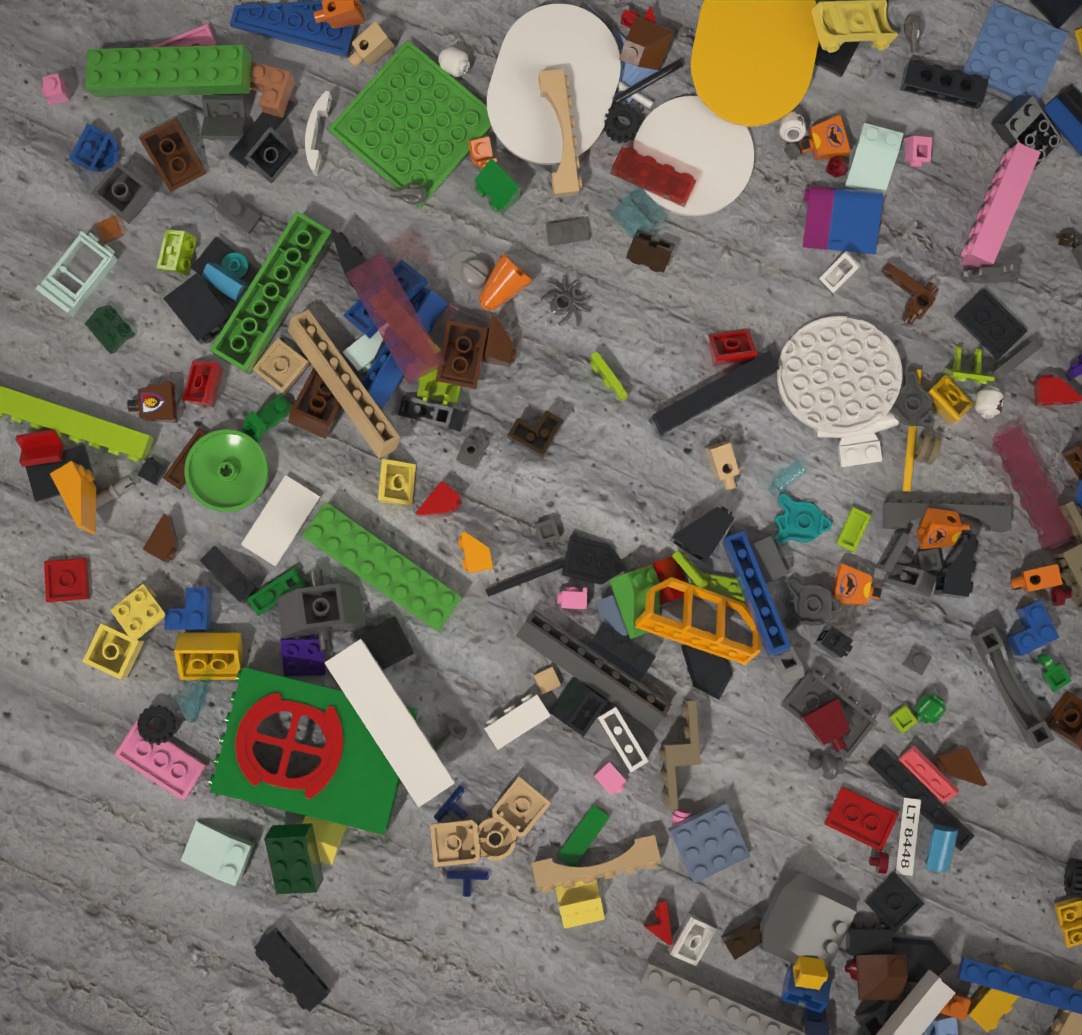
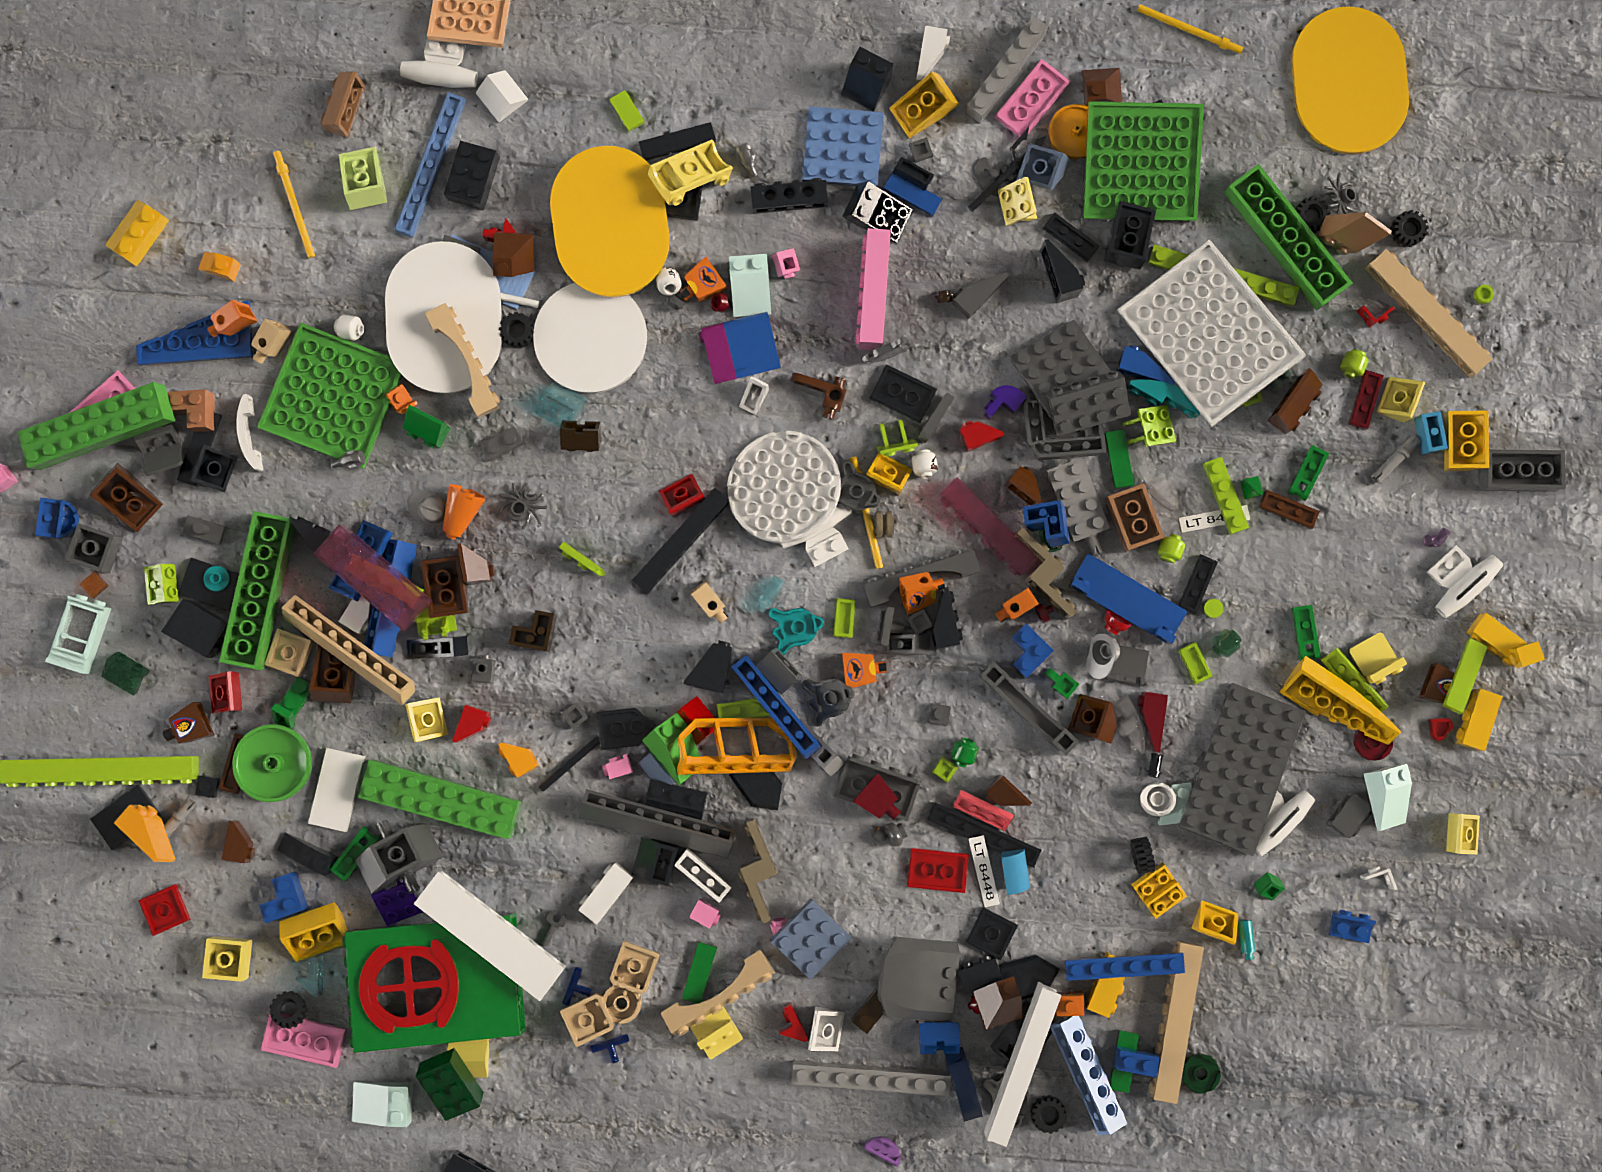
camera: 15 degrees left, 0 degrees up
red panel [15,429,64,467] -> none
light yellow bracket [110,584,166,641] -> none
dark azure brick [202,263,249,303] -> none
black tile [359,617,415,670] -> none
tan tile [534,667,561,694] -> none
clear red brick [611,146,697,208] -> none
black bar [612,60,683,105] -> none
lime tile [672,551,709,589] -> none
yellow brick [793,956,828,990] -> none
black hinge [814,626,853,658] -> none
dark red tile [869,852,889,874] -> none

